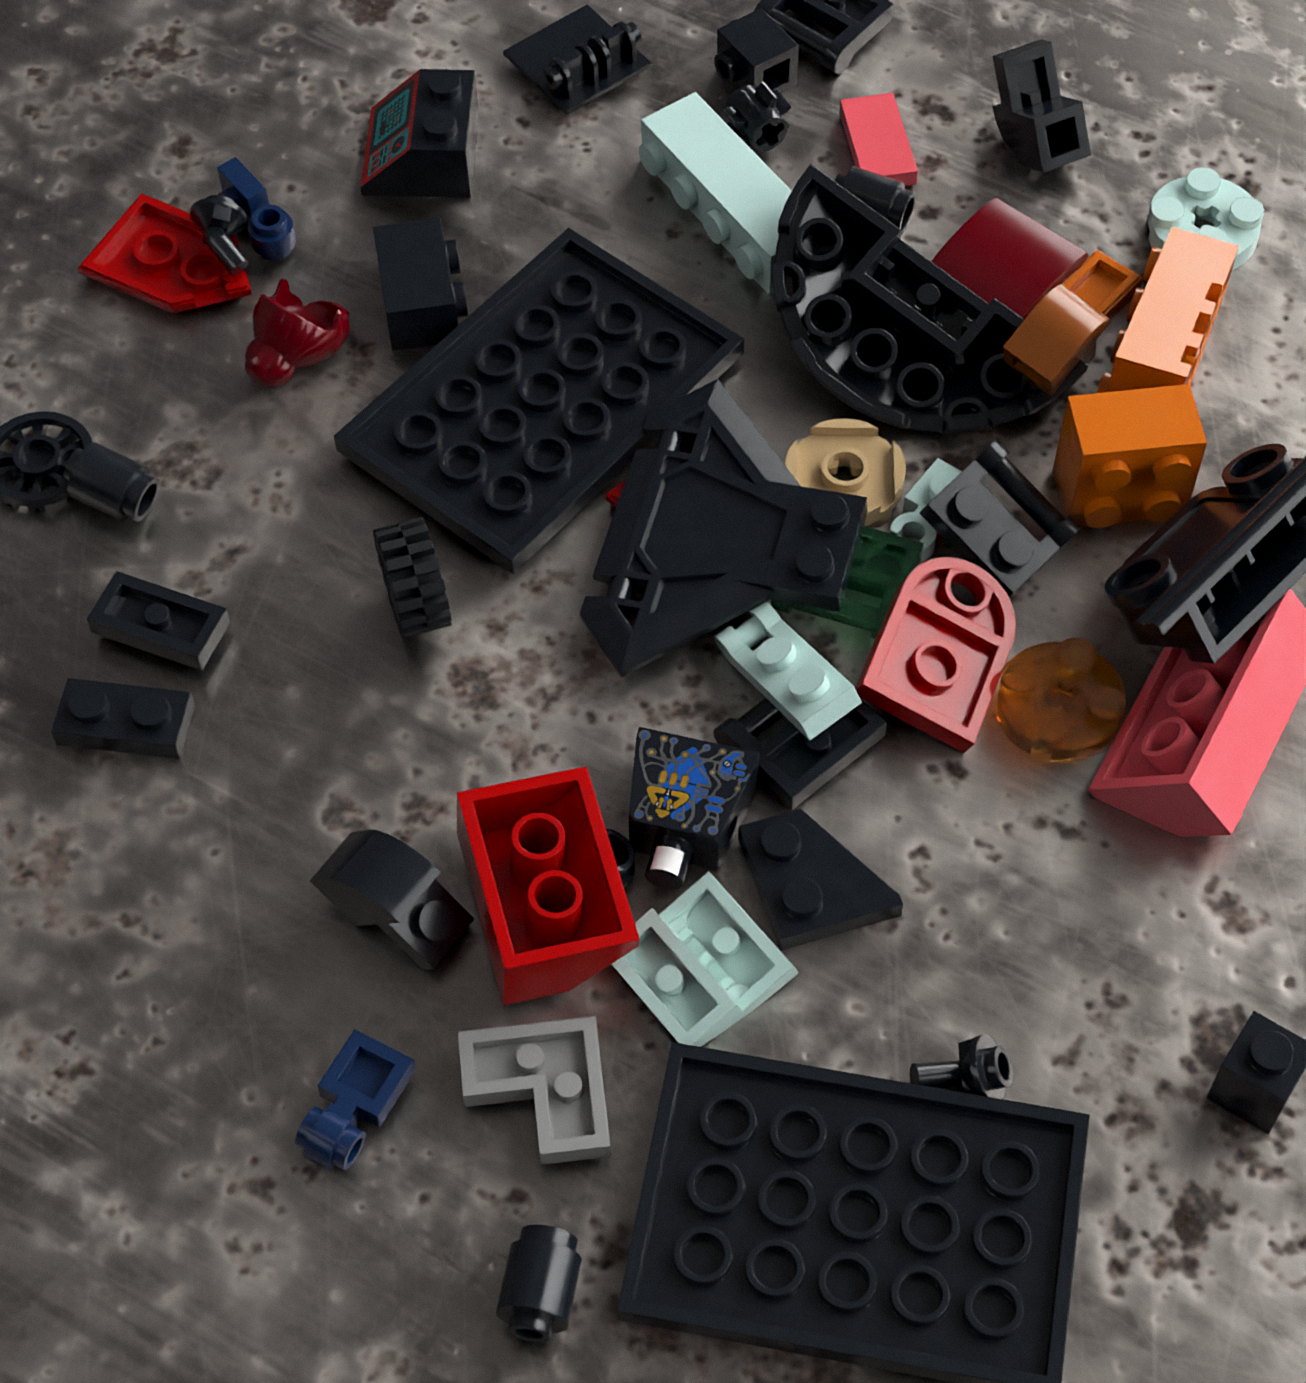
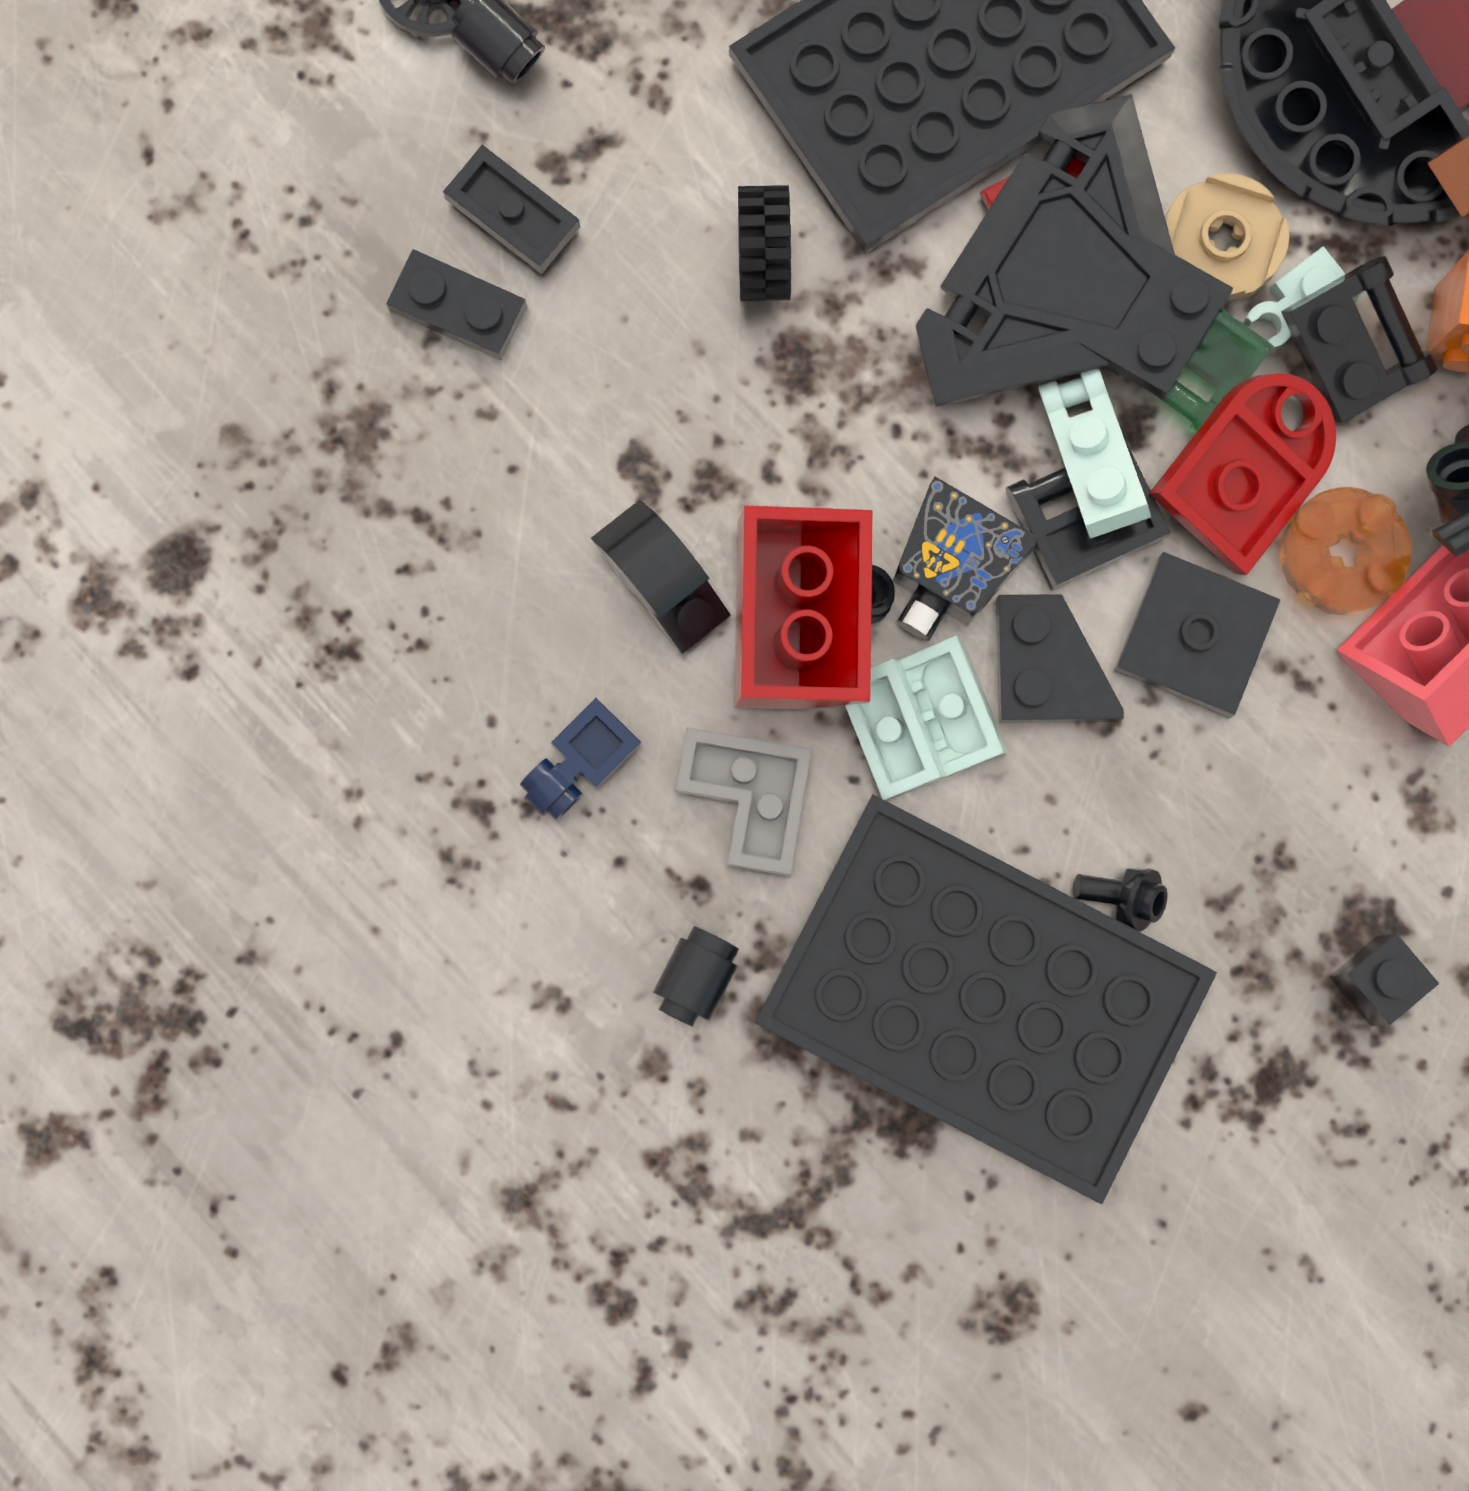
camera: 15 degrees right, 25 degrees up
none -> black plate [1114,552,1281,718]

